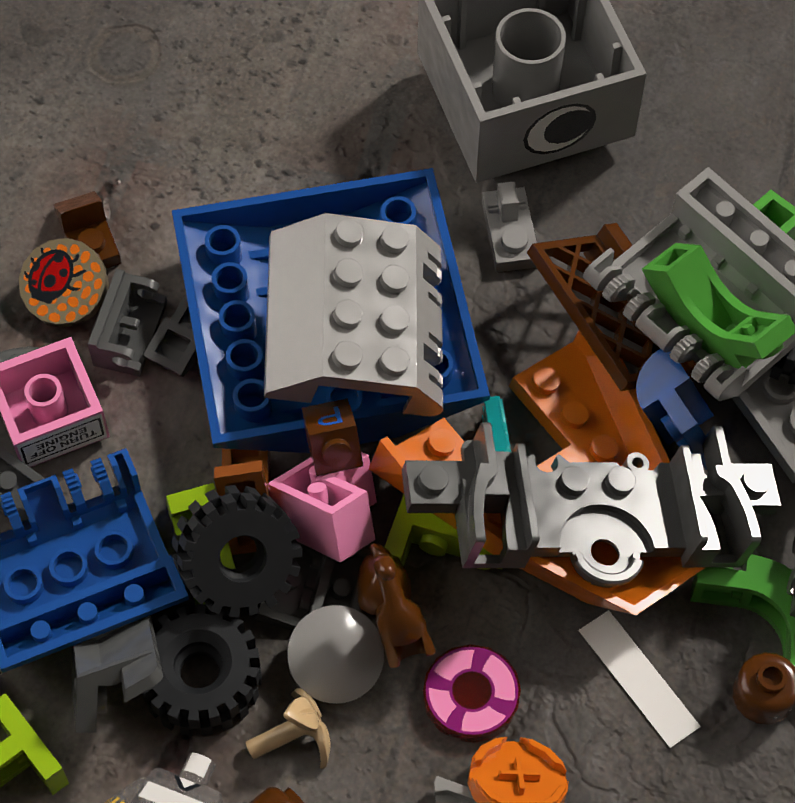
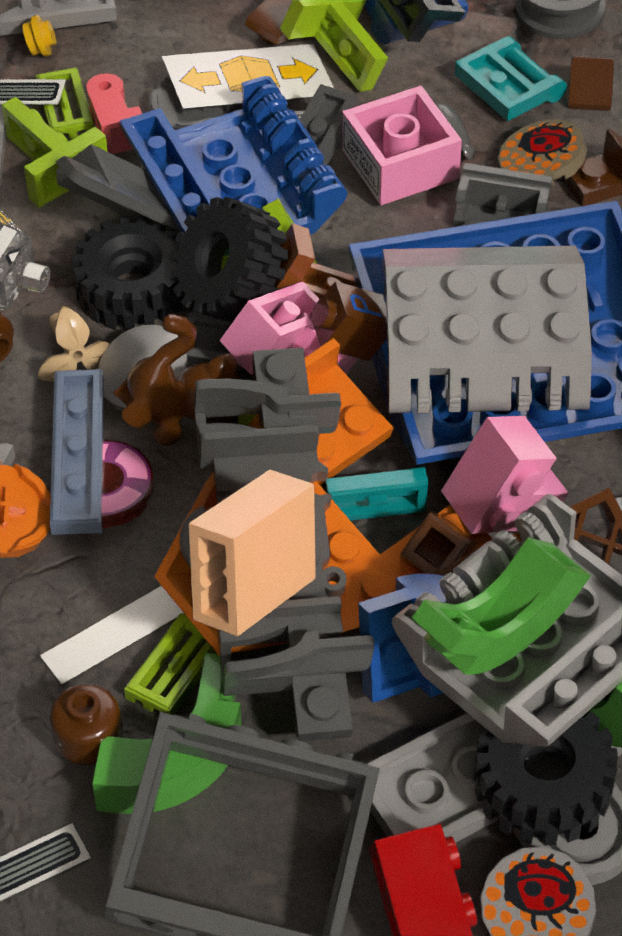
camera: 90 degrees right, 10 degrees down
none -> sand blue tile [50,369,104,535]
none -> lime tile [124,613,217,715]
none -> light nougat brick [189,470,316,637]
none -> reddish brown slope [400,512,477,574]
none -> bright pink brick [441,416,569,534]

